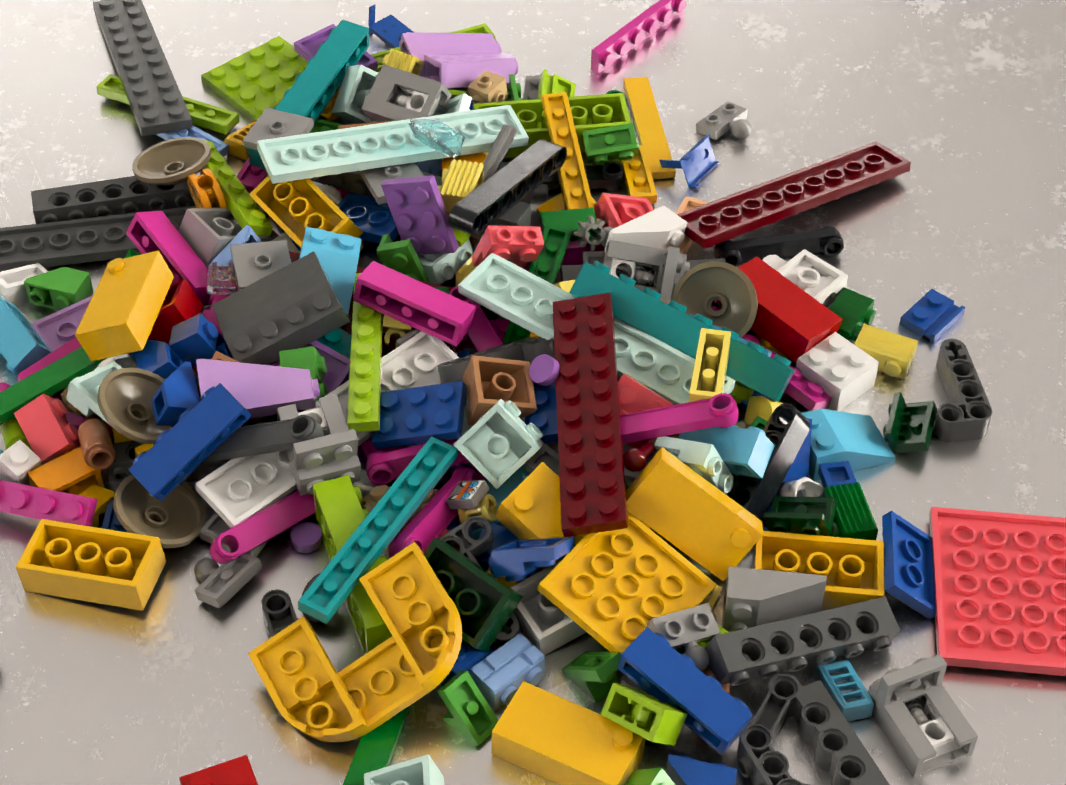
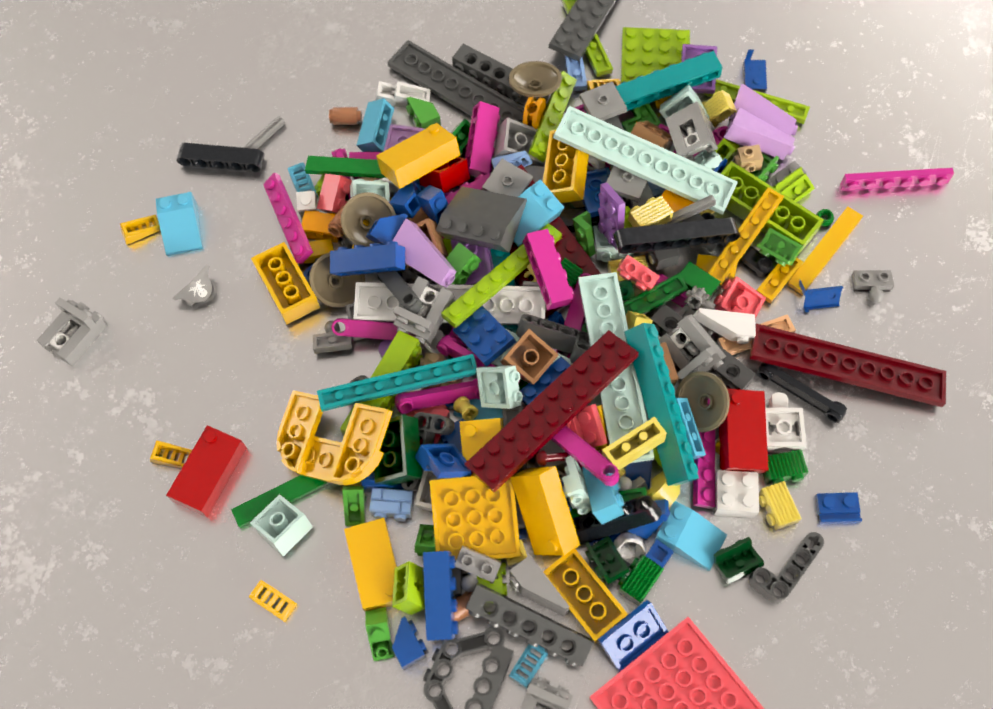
camera: 50 degrees right, 20 degrees up
clear tile [207,262,236,295] -> none
dark grey piece [261,589,299,639] -> none
clear light blue slope [408,119,465,158] -> none
light grey tile [446,480,489,509] -> none
medium lavender tile [529,354,560,386] -> none

